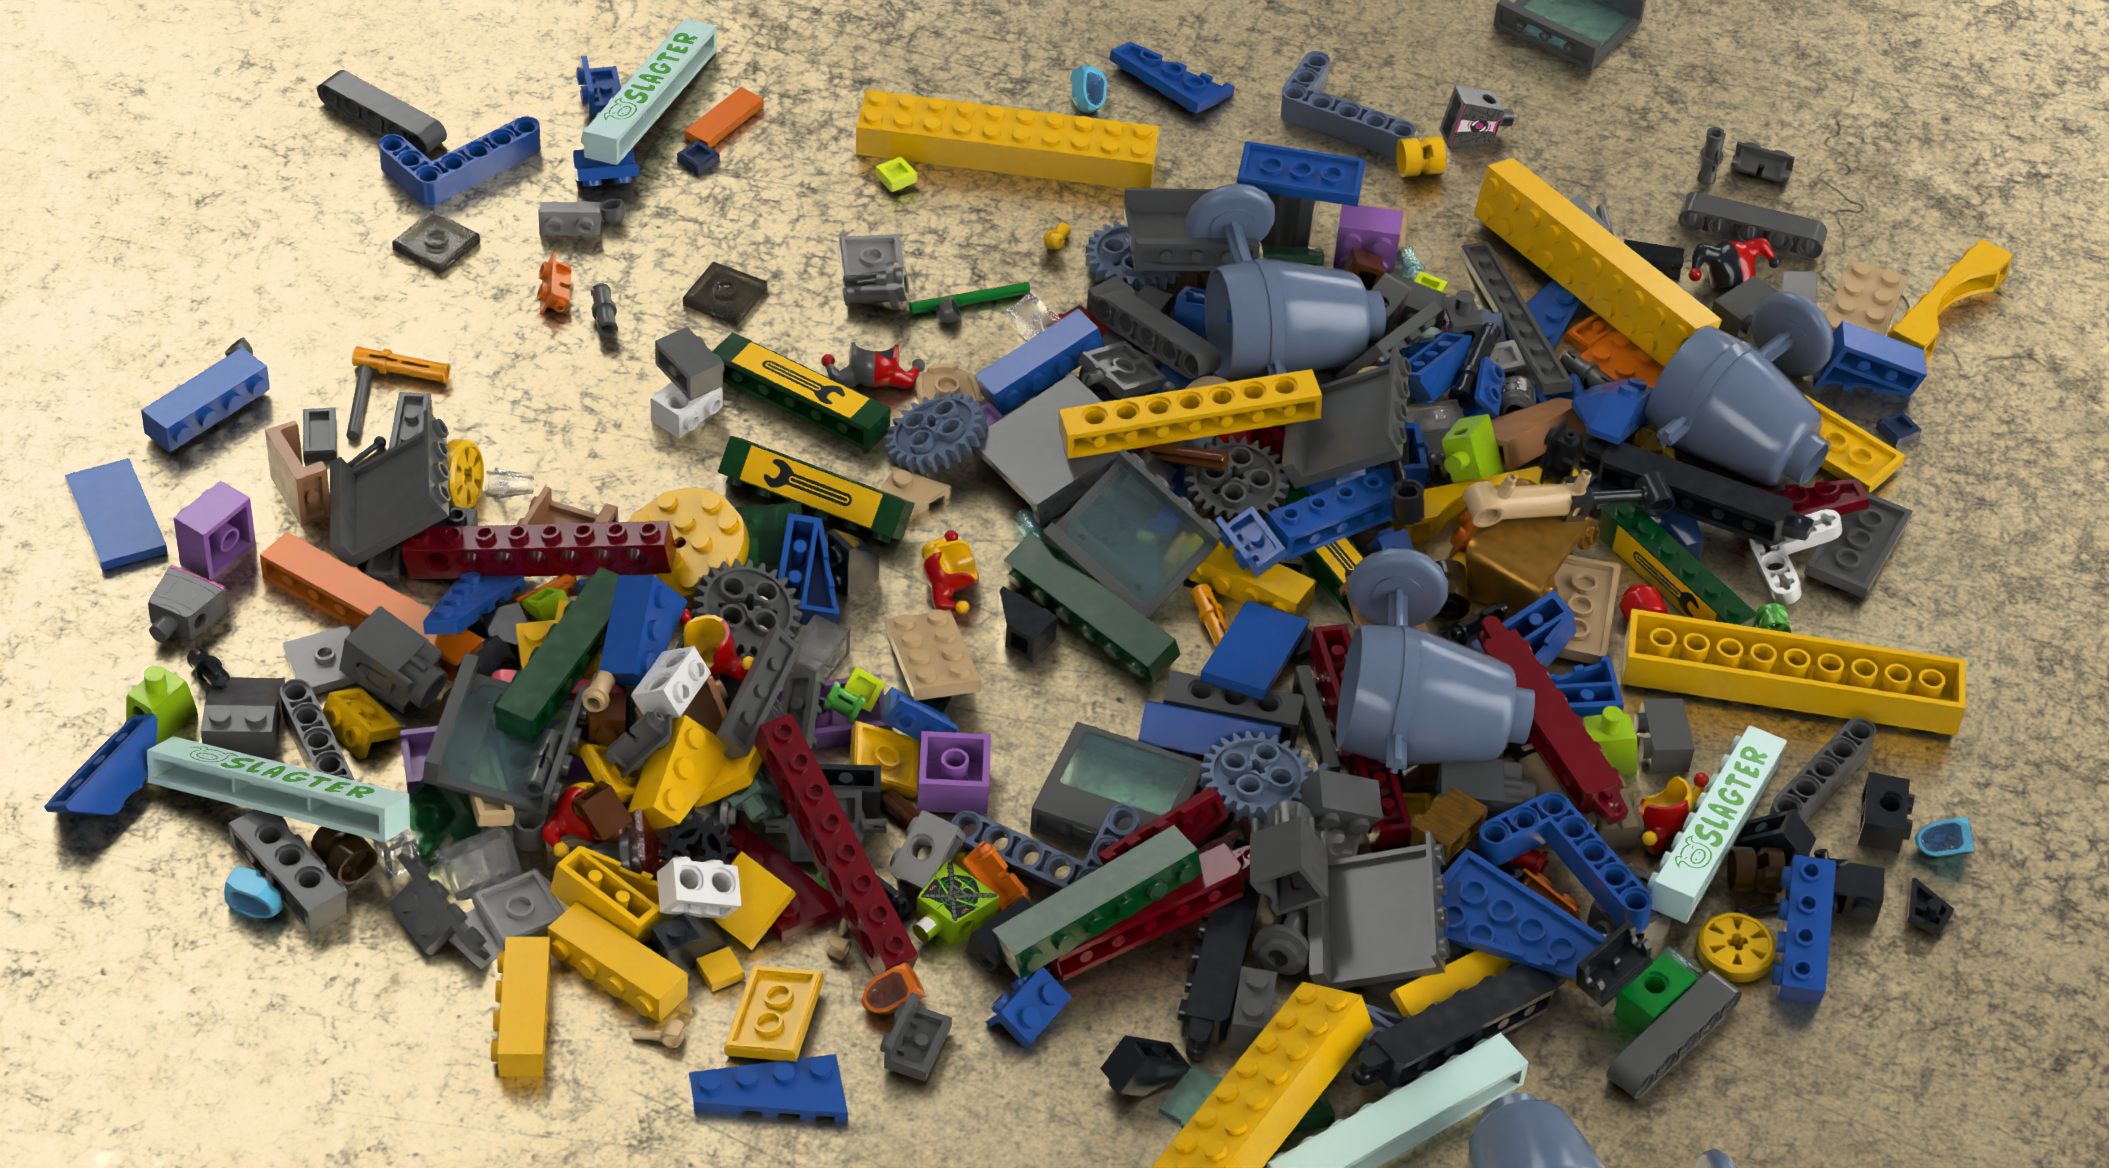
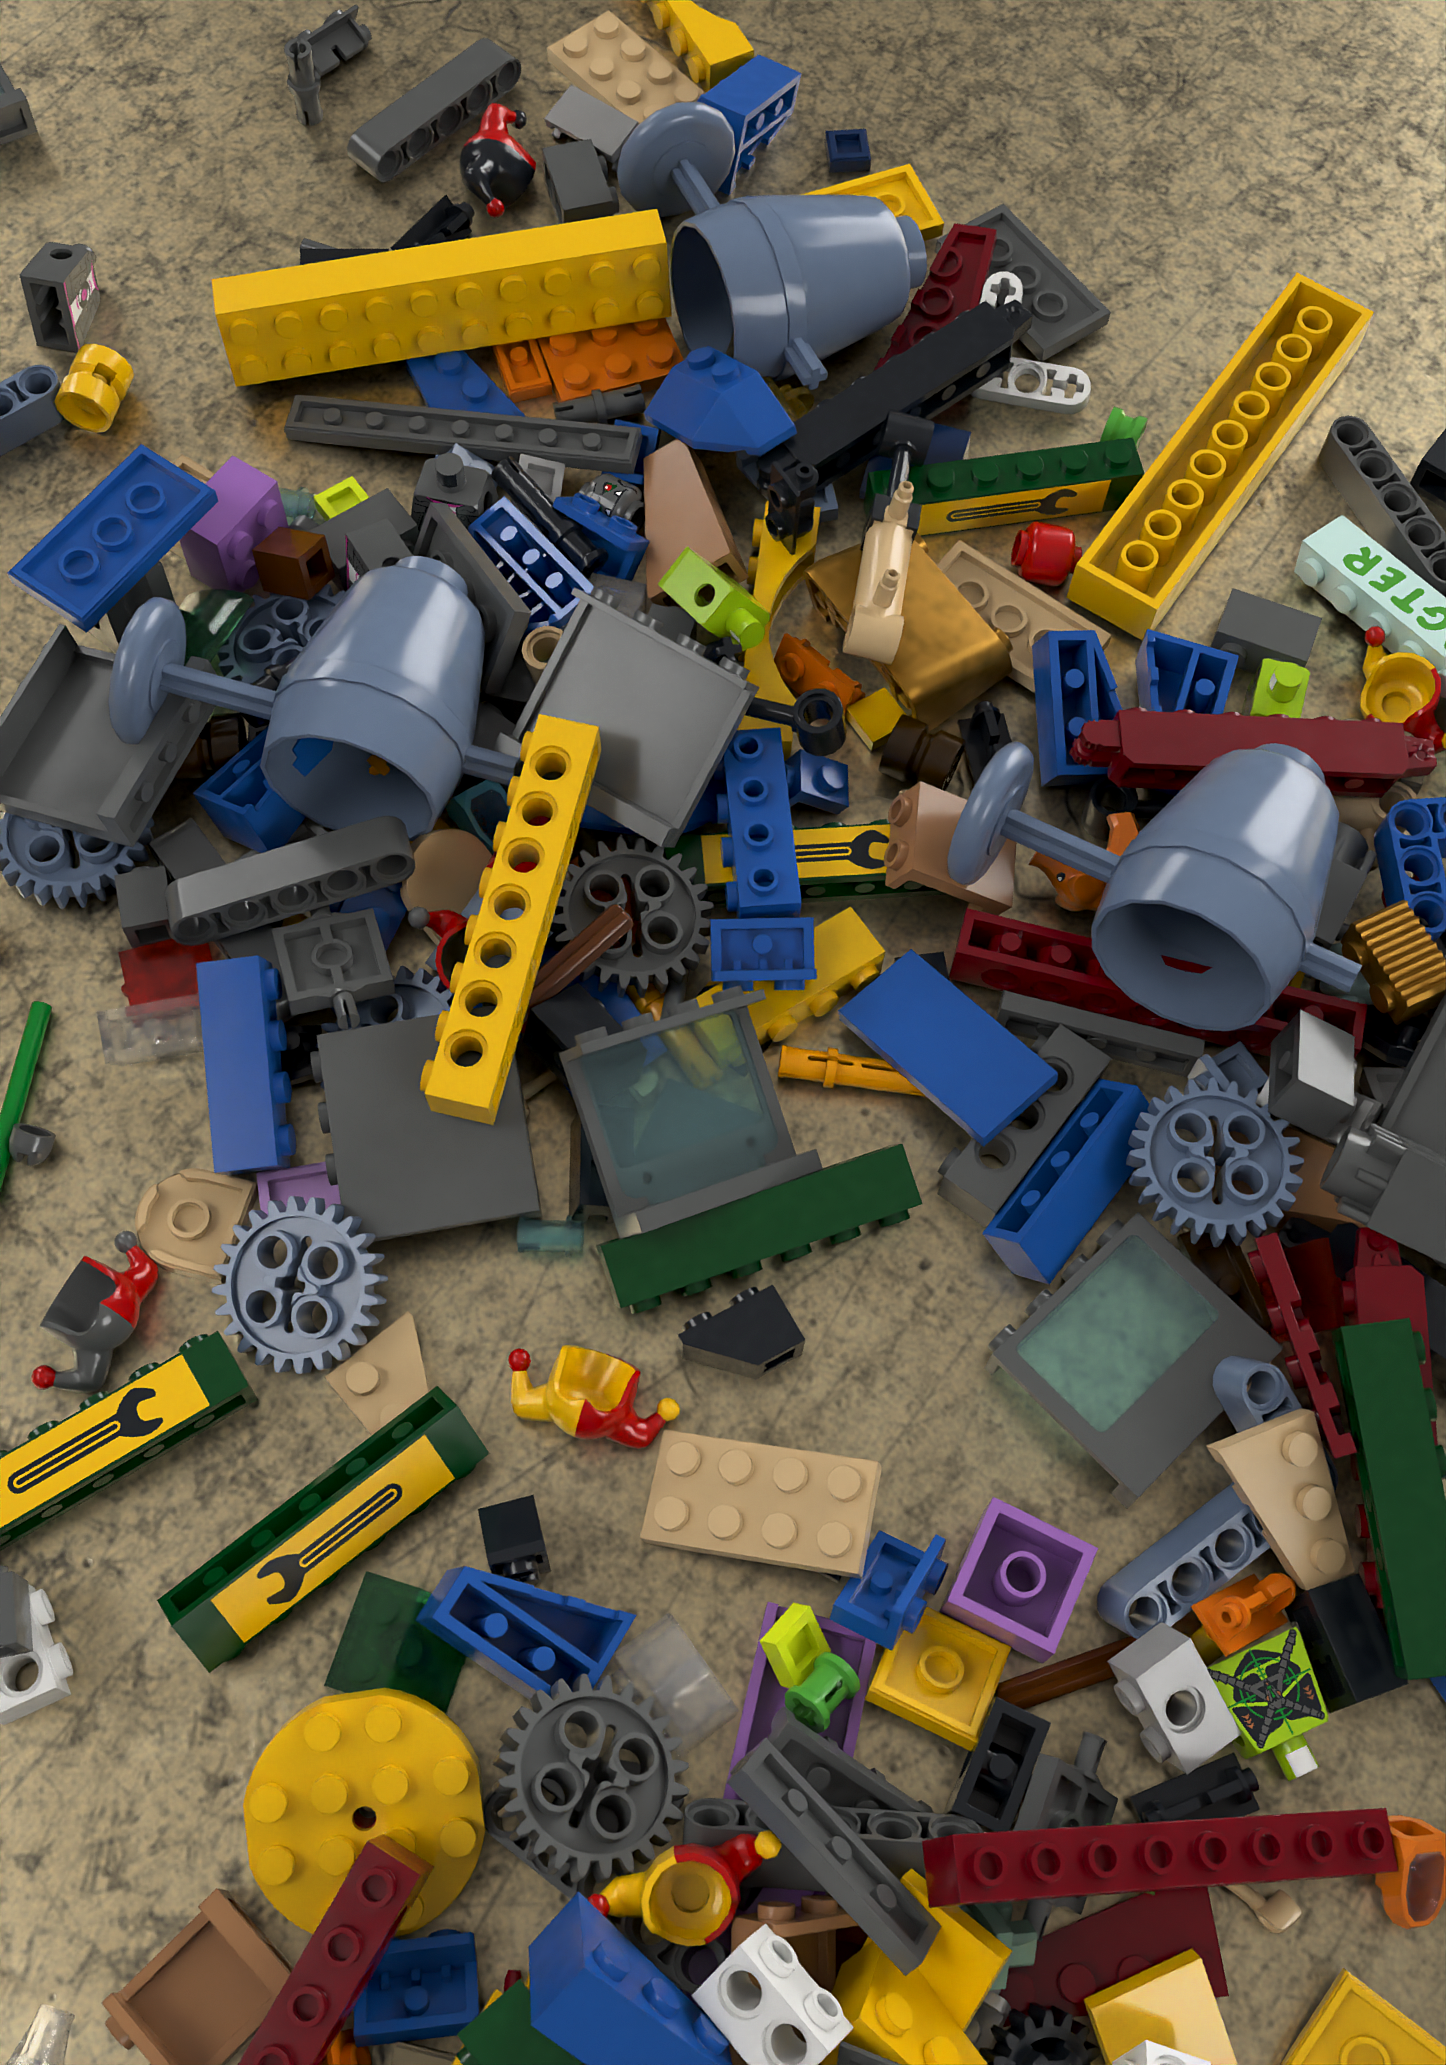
camera: 65 degrees left, 20 degrees up
none -> tan wing [1206,1408,1355,1591]

